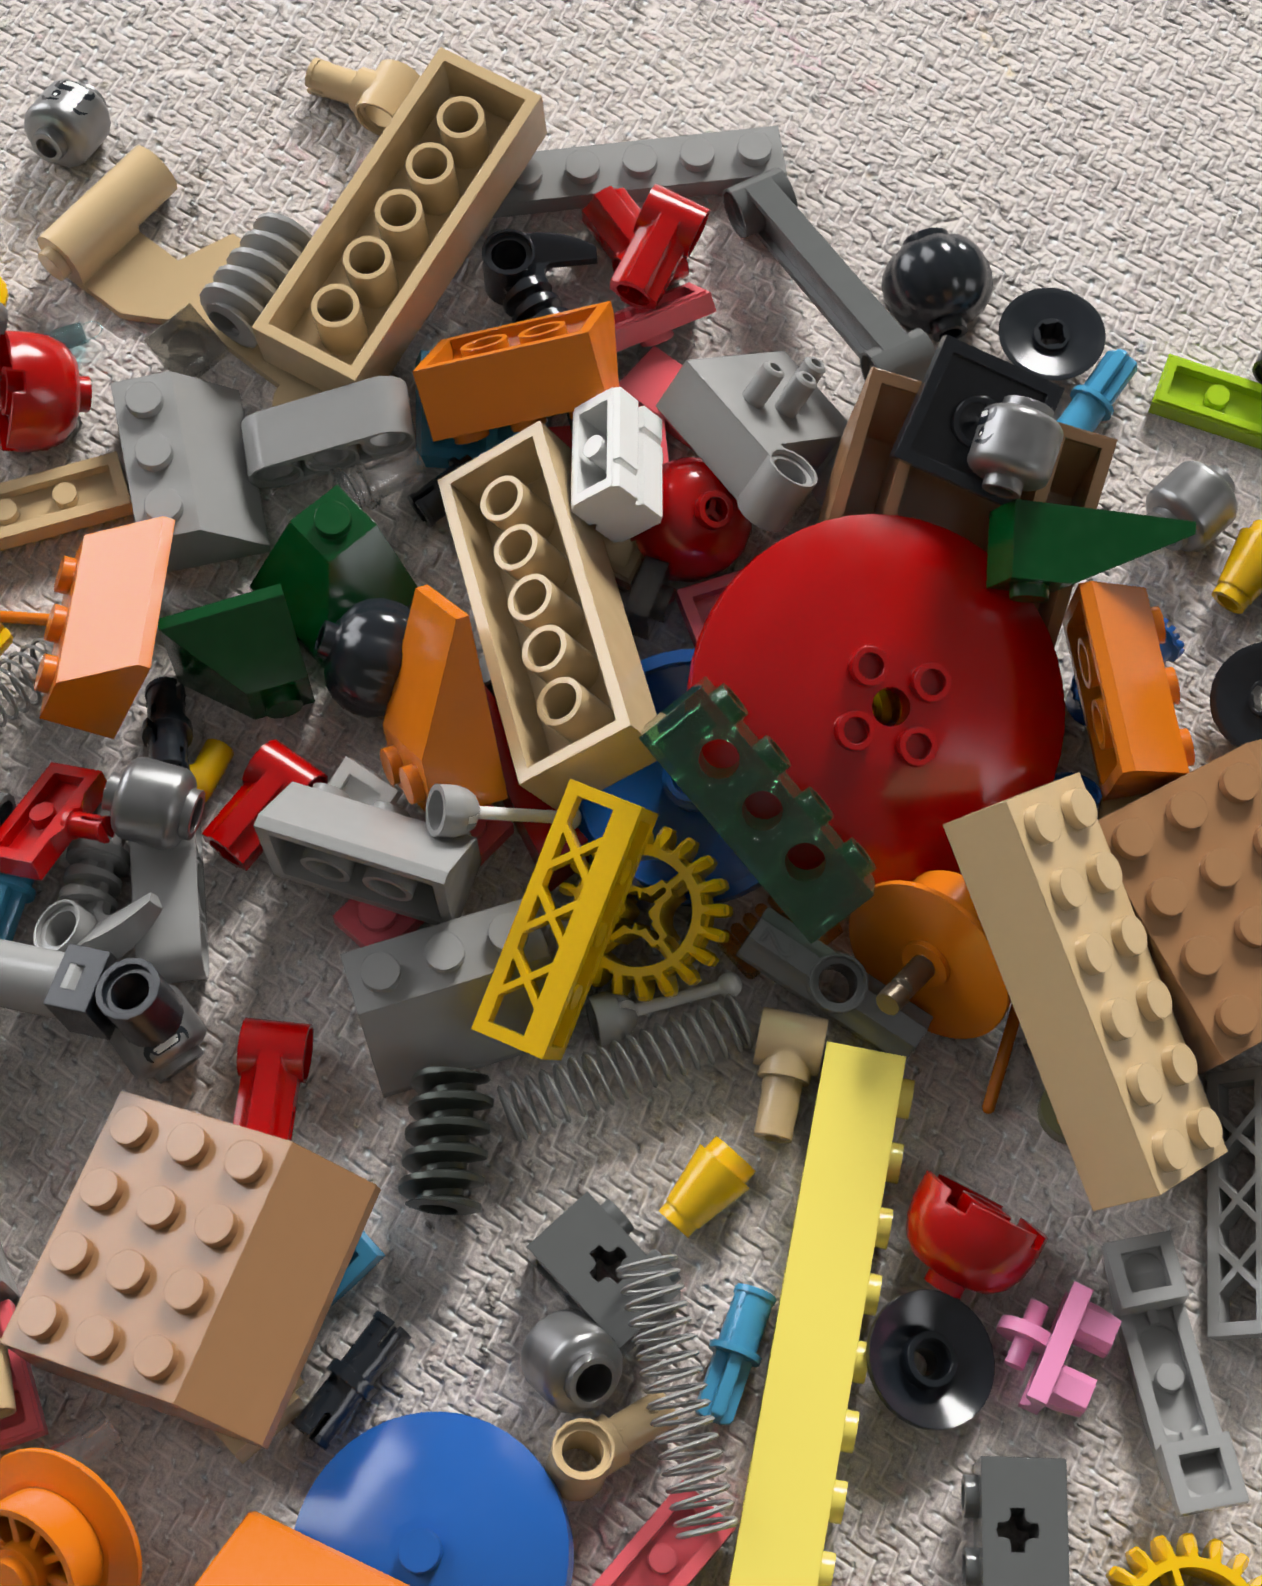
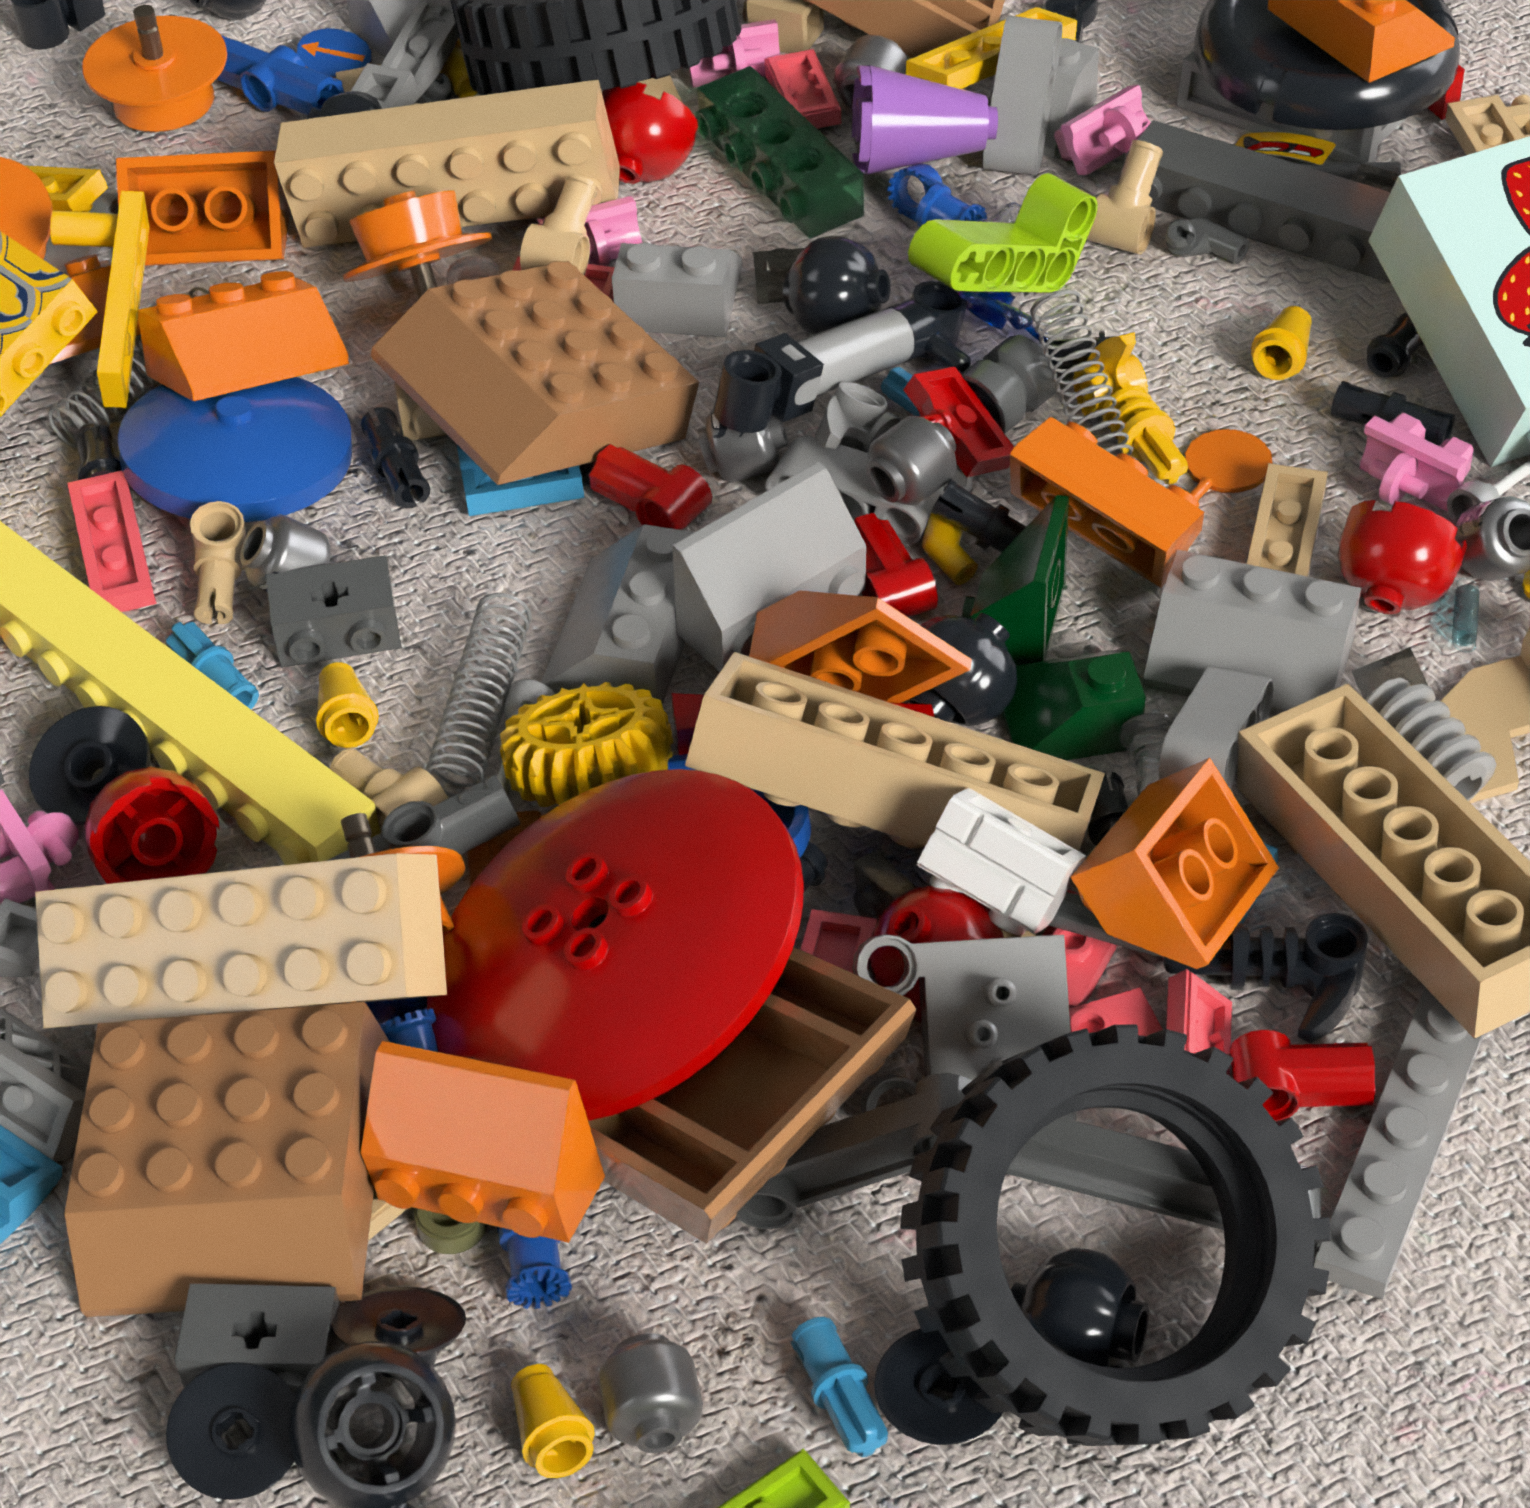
camera: 125 degrees right, 20 degrees down
pearl dark grey piece [398,1066,494,1216] -> none
light grey hinge [426,784,582,838] -> none
yellow fence [471,779,659,1061] -> none
red piece [609,184,710,311] -> none
light grey piece [616,1254,739,1540] -> none
clear green brick [639,676,877,944] -> none
black plate [890,335,1065,506] -> none
flat silver head [967,395,1064,499] -> none
dark green slope [986,499,1196,603] -> none
none -> black tyre [900,1024,1331,1446]

